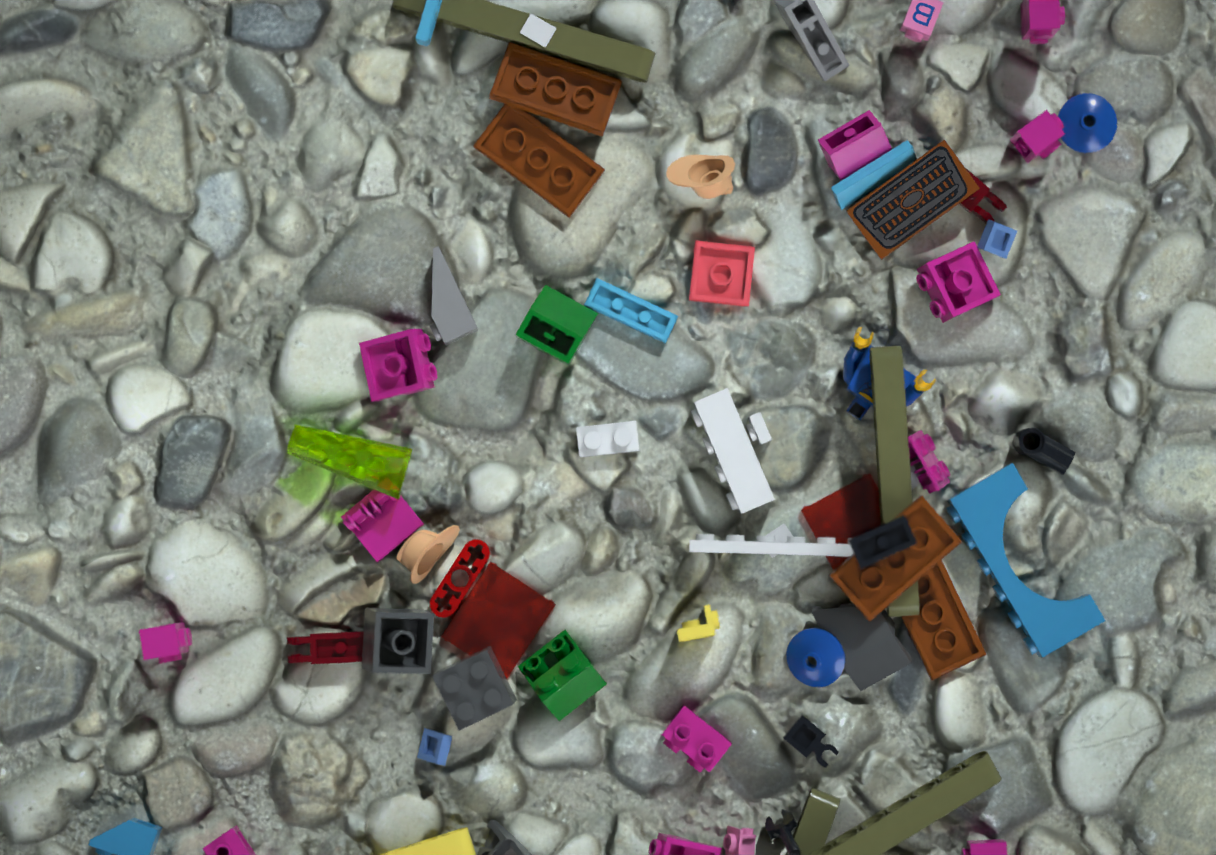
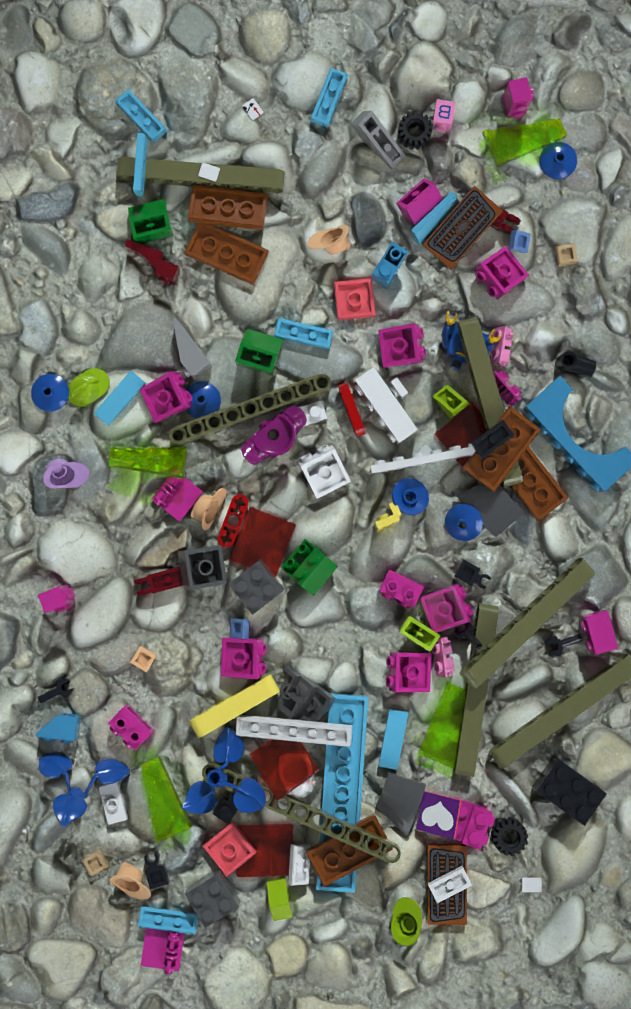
camera: 20 degrees left, 0 degrees up
dark pink brick [1010,110,1065,164] -> none
none -> blue dish [31,374,69,412]
none -> black bar [38,678,75,703]
none -> lavender piece [43,459,89,488]
none -> lime piece [68,368,110,407]
none -> medium azure tile [94,371,146,426]
none -> dark red slope [125,239,181,285]
none -> green slope [128,199,174,244]
none -> light nougat plate [130,645,157,672]
none -> olive beam [169,374,331,446]
none -> blue dish [186,381,221,419]
none -> dark pink plate [221,637,267,679]
none -> magenta piece [241,406,307,465]
none -> white plate [298,445,351,499]
none -> red beam [338,382,366,437]
none -> dark azure slope [371,242,409,289]
none -> dark pink plate [378,323,426,368]
none -> blue dish [392,478,429,515]
none -> black tyre [398,111,433,150]
none -> lime slope [398,615,440,652]
none -> dark pink plate [420,583,473,633]
none -> lime slope [433,385,469,419]
none -> clear neon green wing [482,118,567,167]
none -> bright pink hinge [489,326,514,367]
none -> tan tile [555,243,578,267]

